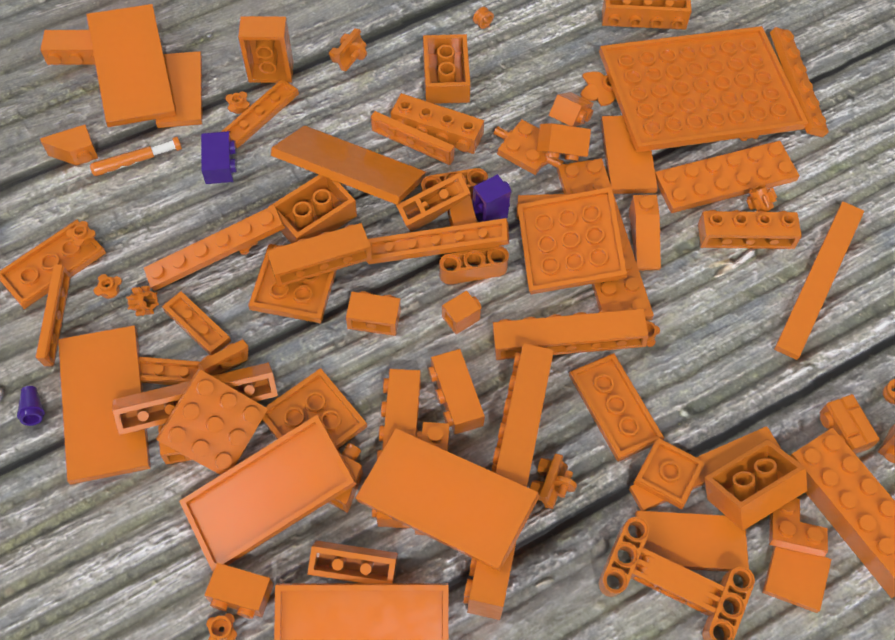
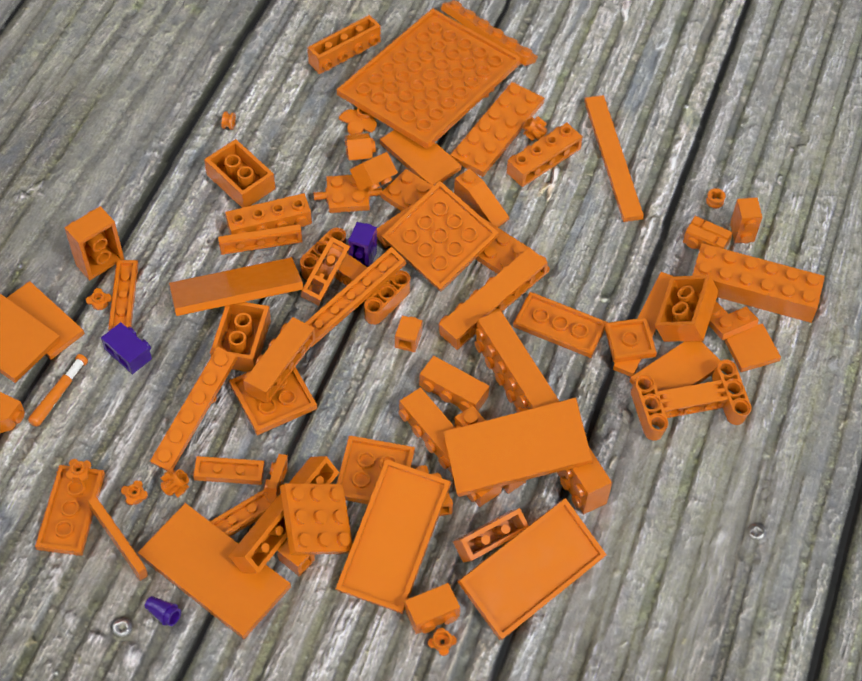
camera: 40 degrees left, 5 degrees down
orange hips [329,28,367,71] -> none
orange brick [346,291,401,336] -> none
orange hips [530,453,577,509] -> none

